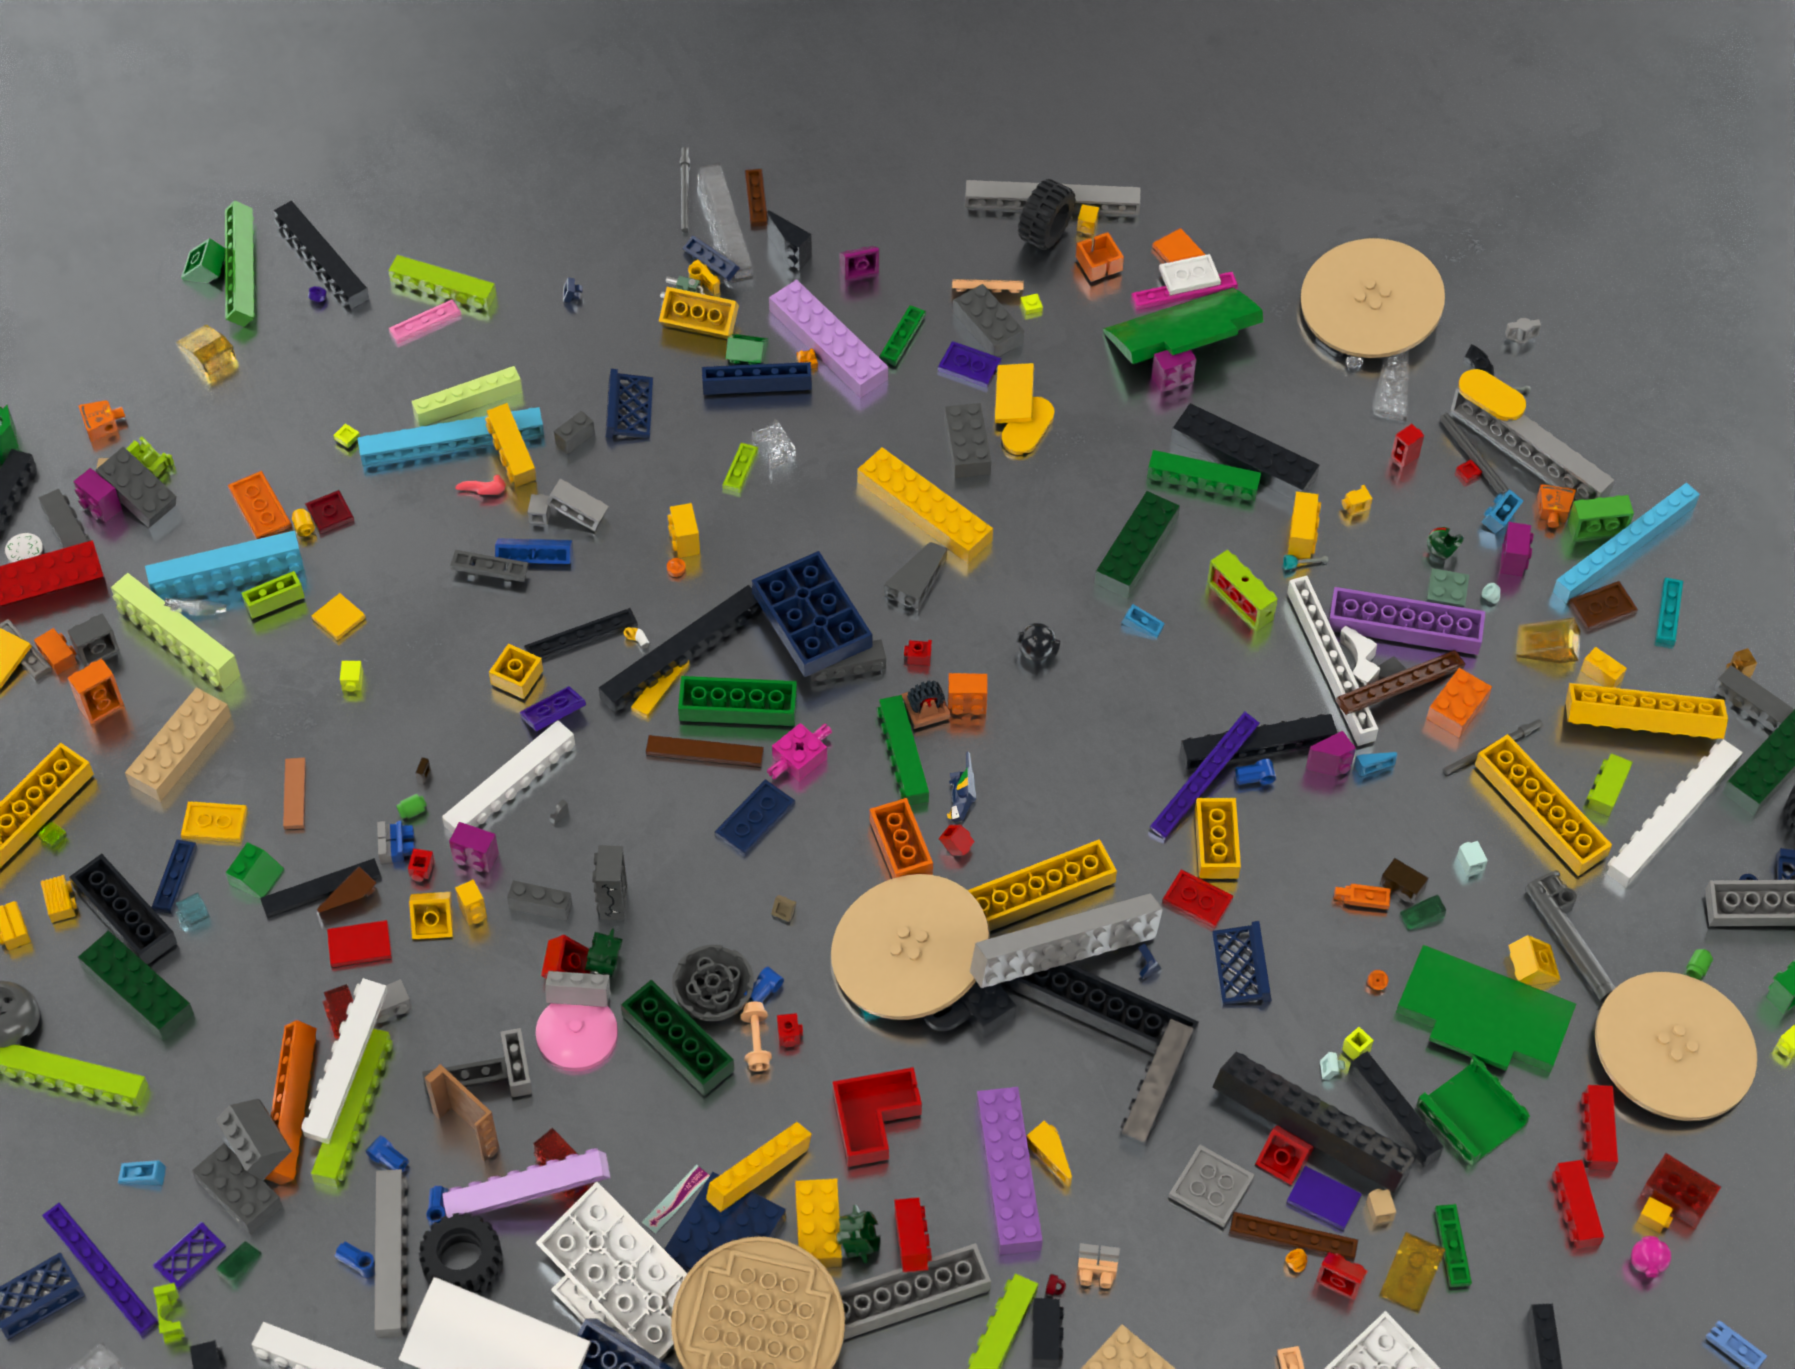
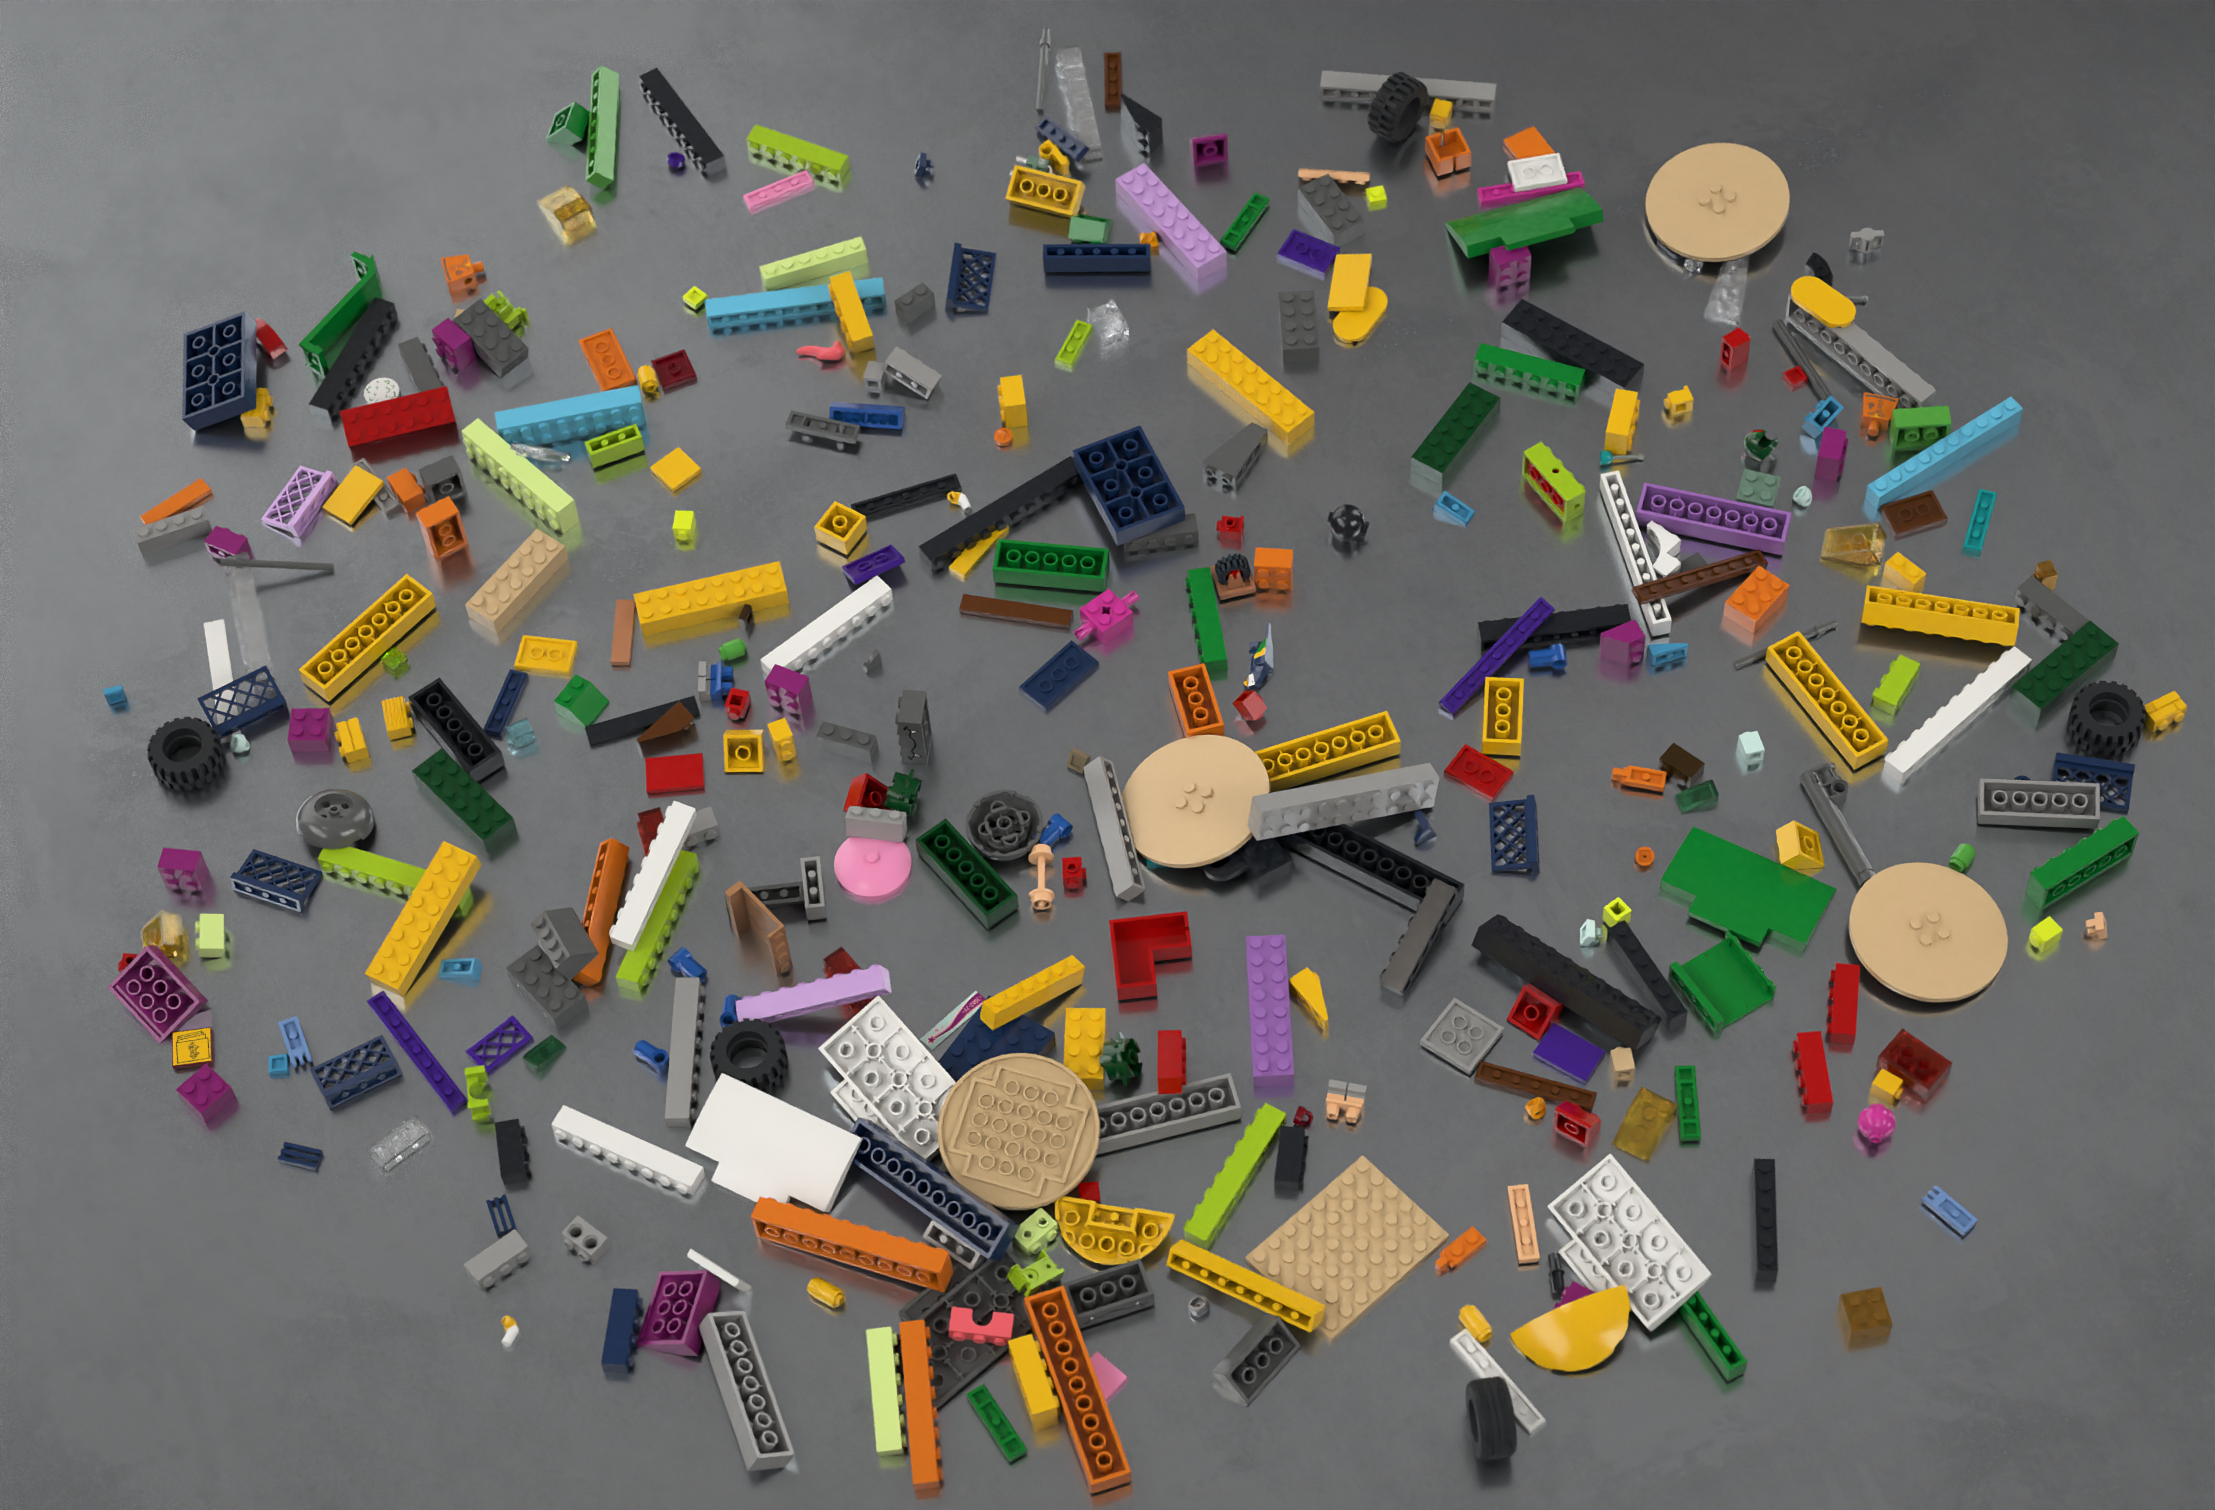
camera: 10 degrees right, 0 degrees up
none -> yellow brick [365,841,482,997]
none -> yellow brick [633,561,789,636]
none -> light grey brick [1083,756,1146,901]

